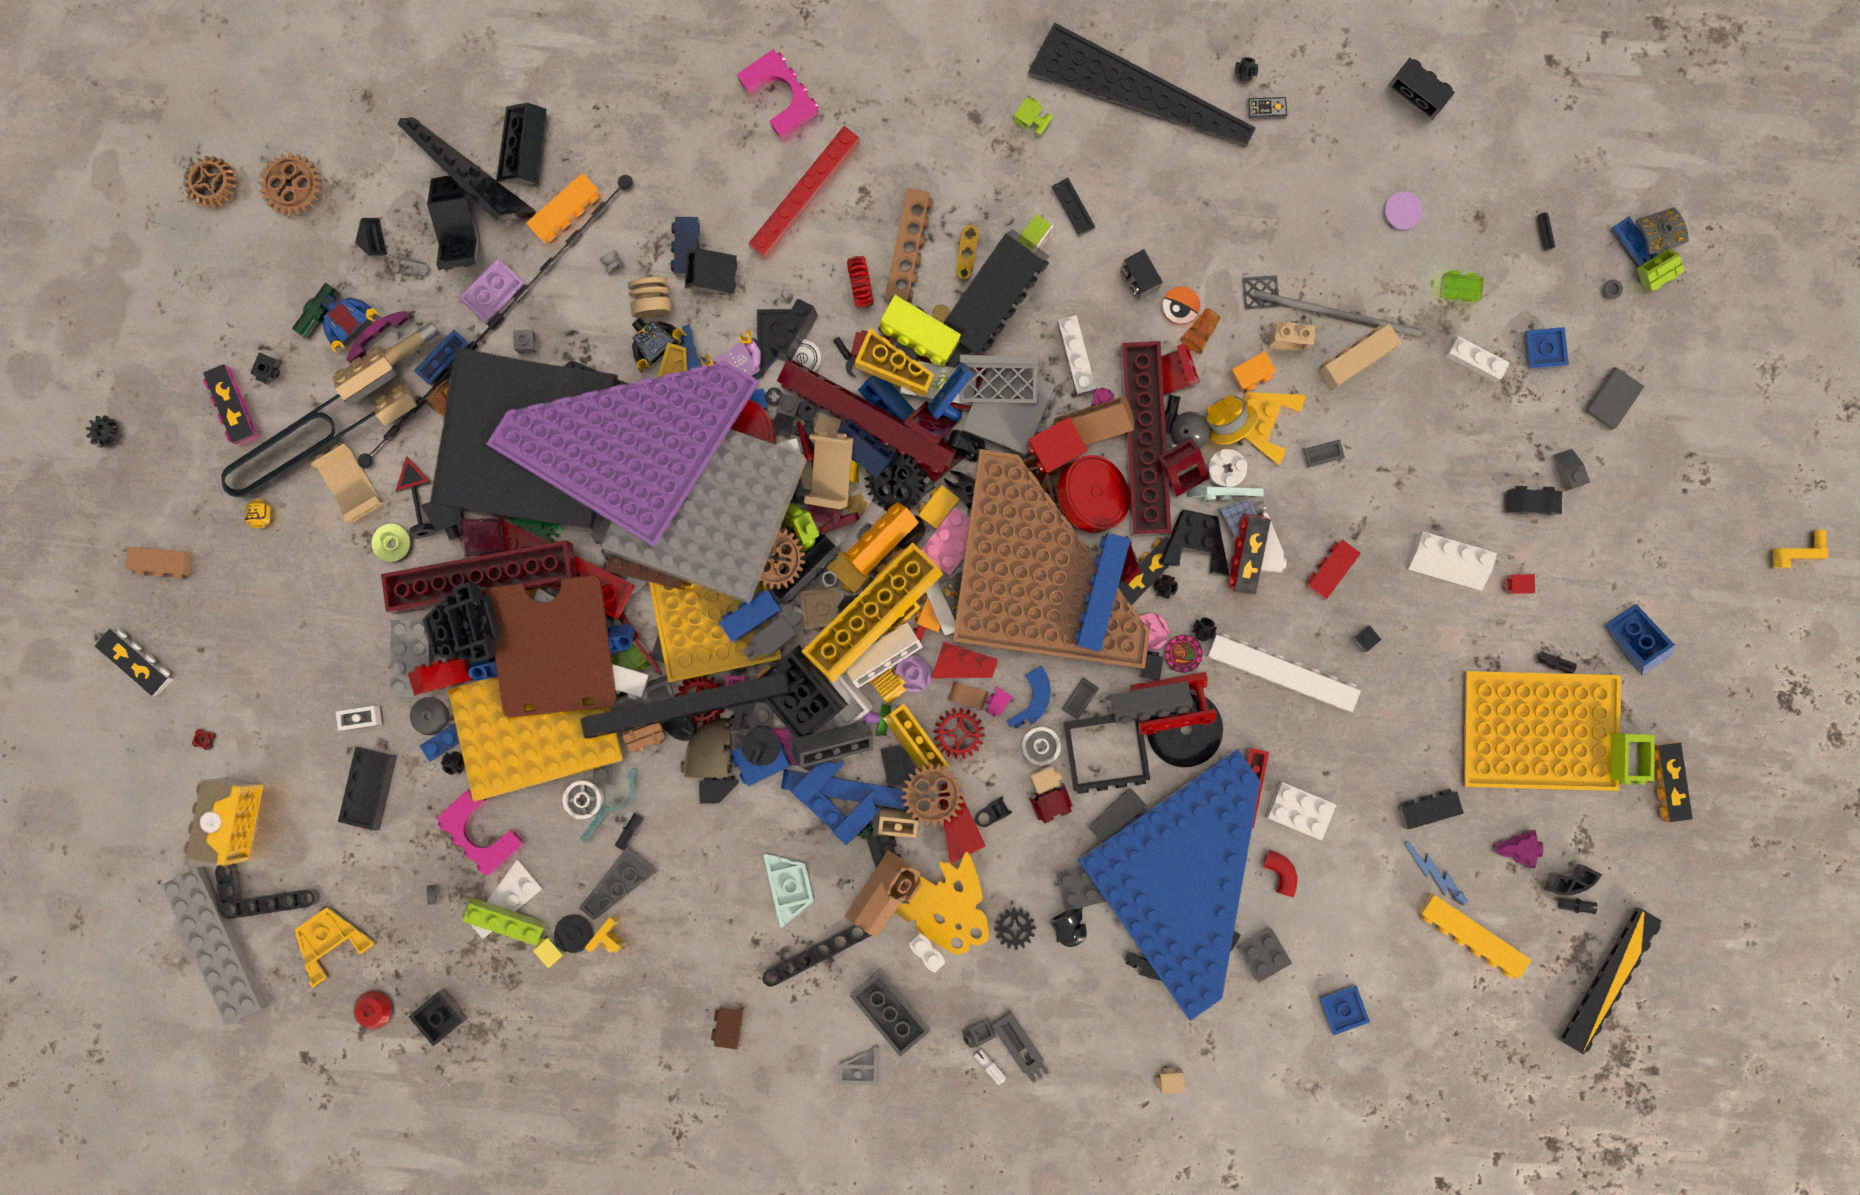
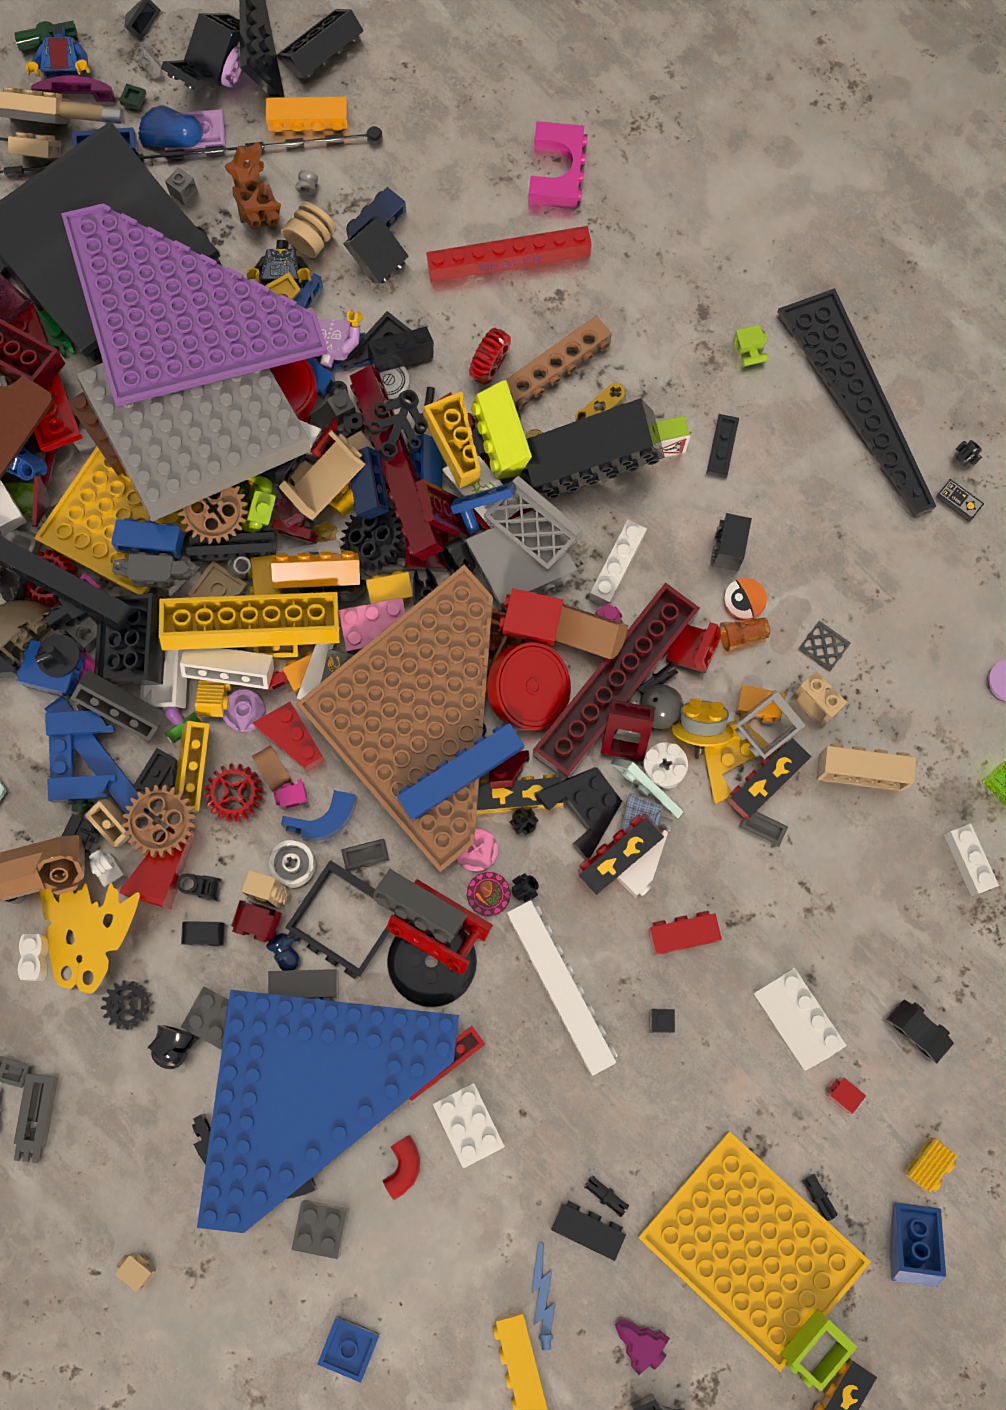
camera: 40 degrees right, 10 degrees down
black brick [1139,651,1163,680] -> none
light grey piece [1253,290,1422,337] -> none
dark grey slope [1553,449,1590,491] -> none
none -> white brick [89,850,128,889]
none -> dark green plate [119,83,147,110]
none -> blue hair [138,105,203,148]
none -> black beam [181,921,225,946]
none -> lavender tile [221,46,242,88]
none -> dark orange hips [225,142,281,229]
none -> dark blue animal [266,933,300,971]
none -> black plant [367,390,428,461]
none -> black pin [584,1175,629,1217]
none -> black brick [728,738,812,821]
none -> light grey window [734,690,806,759]
none -> yellow brick [903,1137,957,1193]

